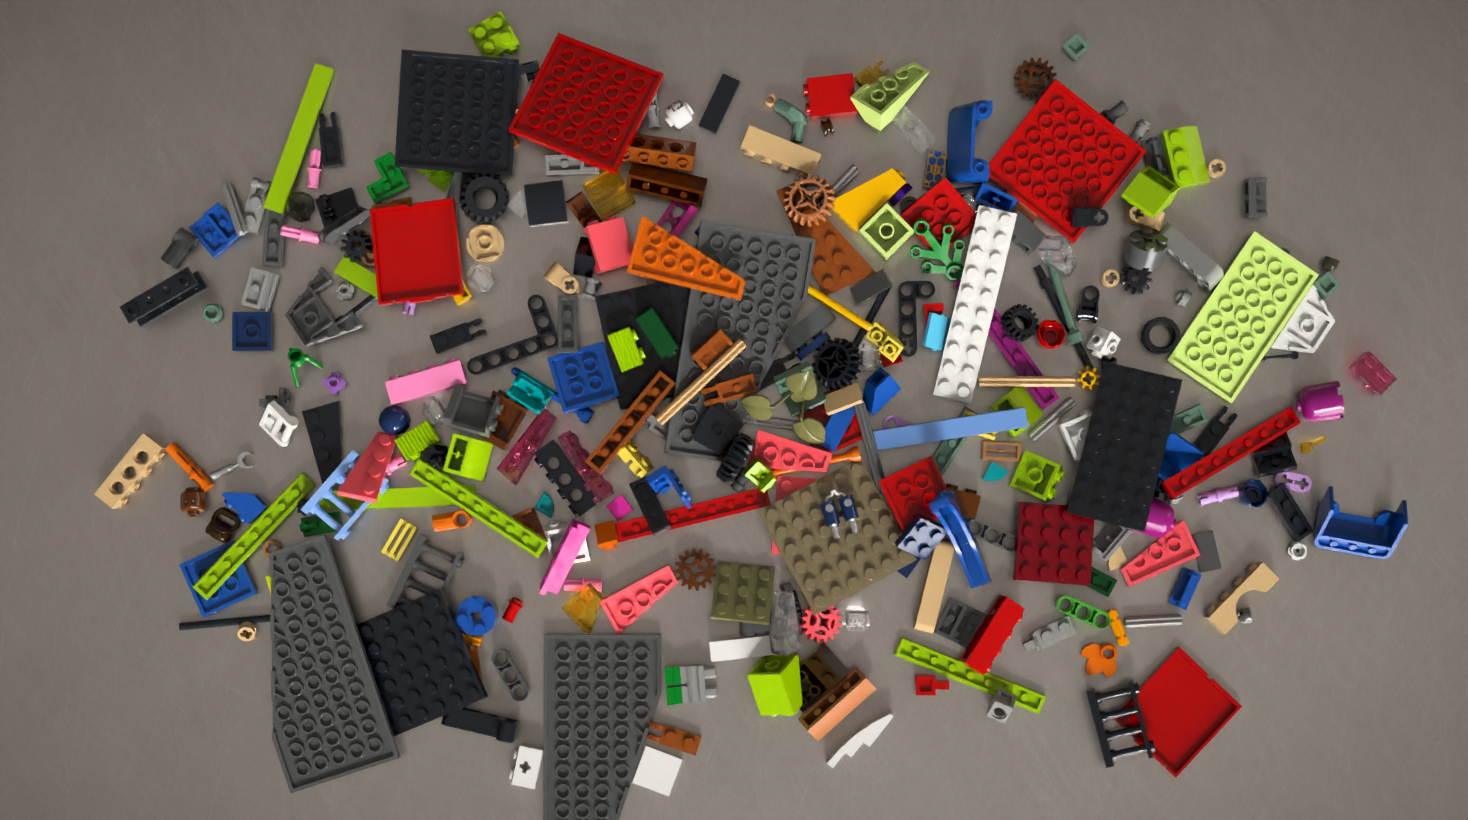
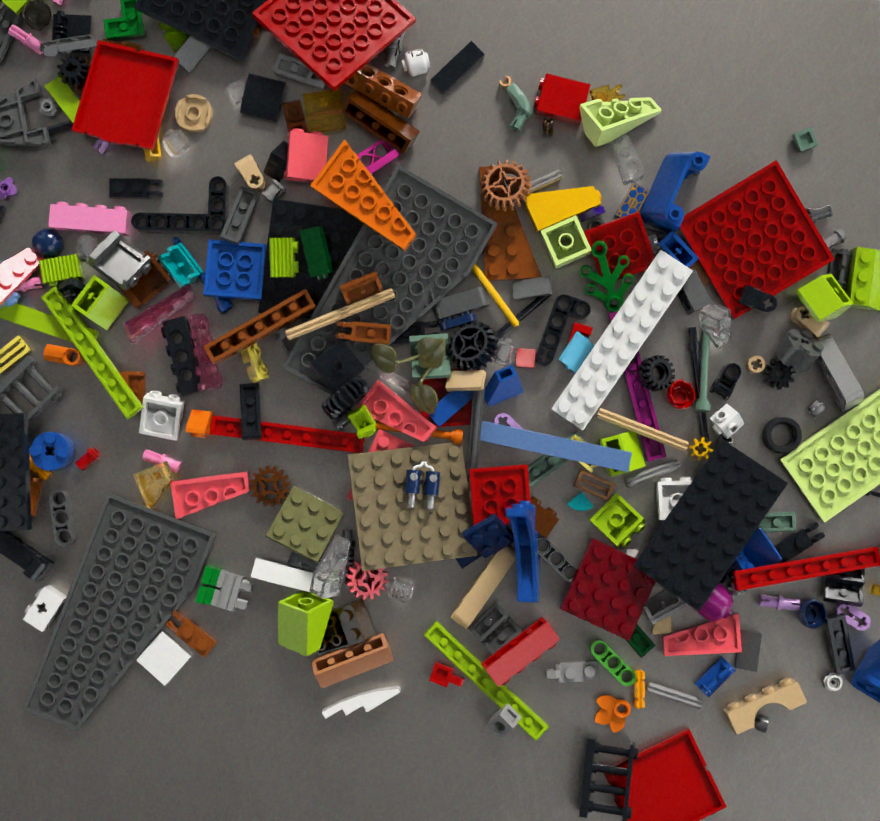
camera: 15 degrees right, 0 degrees up
black tyre [459,173,510,224] -> none
teal tile [534,492,554,518] -> none
fence [539,518,590,596] -> none
dark pink tile [606,494,633,521] -> none
blue bracket [645,465,692,509] -> none
tan brick [741,125,821,179] -> none
light yellow slope [866,321,905,362] -> none
reddish brown gear [1014,57,1057,100] -> none

